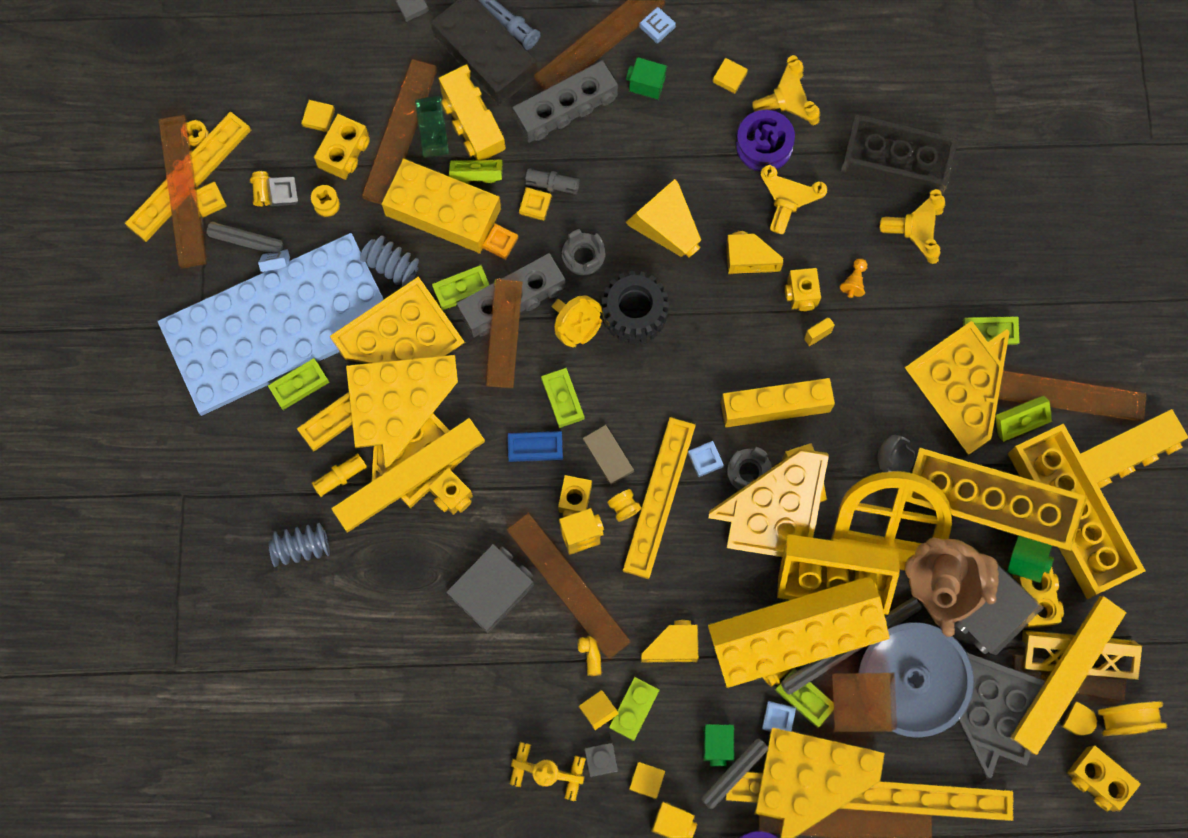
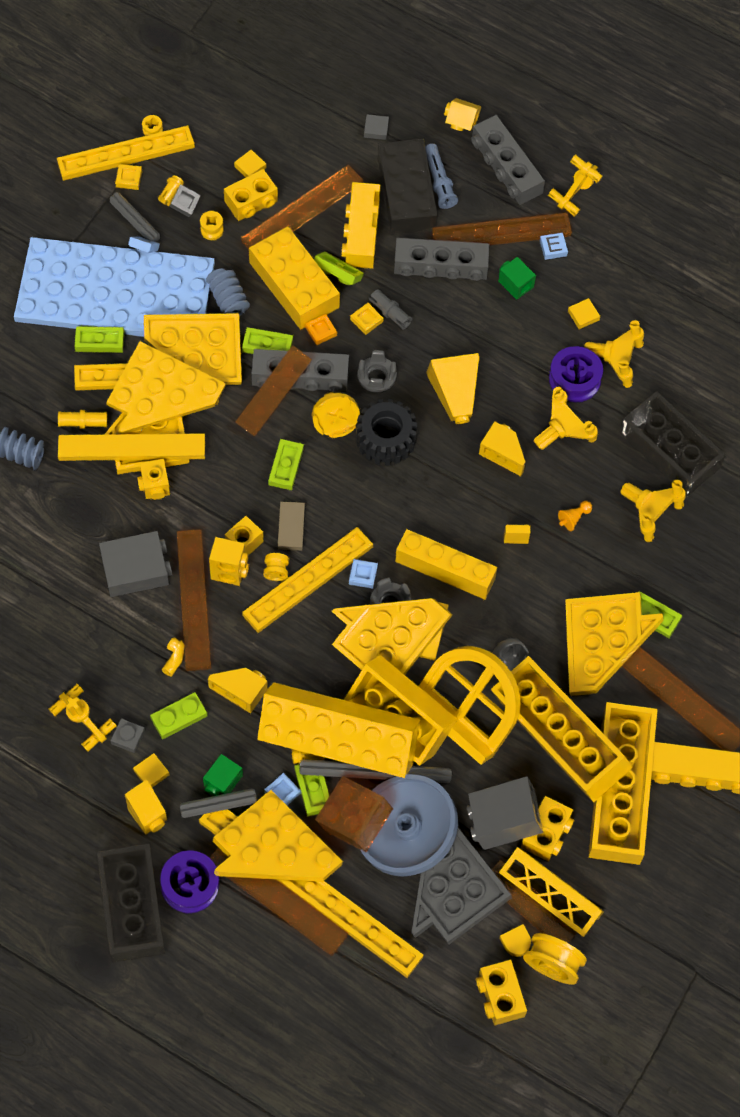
camera: 30 degrees right, 10 degrees down
clear orange tile [159,115,207,268] -> none
clear green brick [415,96,449,158] -> none
blue tile [508,431,563,462] -> none
yellow tile [579,690,618,730] -> none
yellow brick [785,268,821,311] -> none
medium nougat piece [905,538,999,637] -> none
lime plate [995,396,1052,442] -> none
green brick [1007,535,1054,582] -> none
yellow tile [1010,596,1126,755] -> none

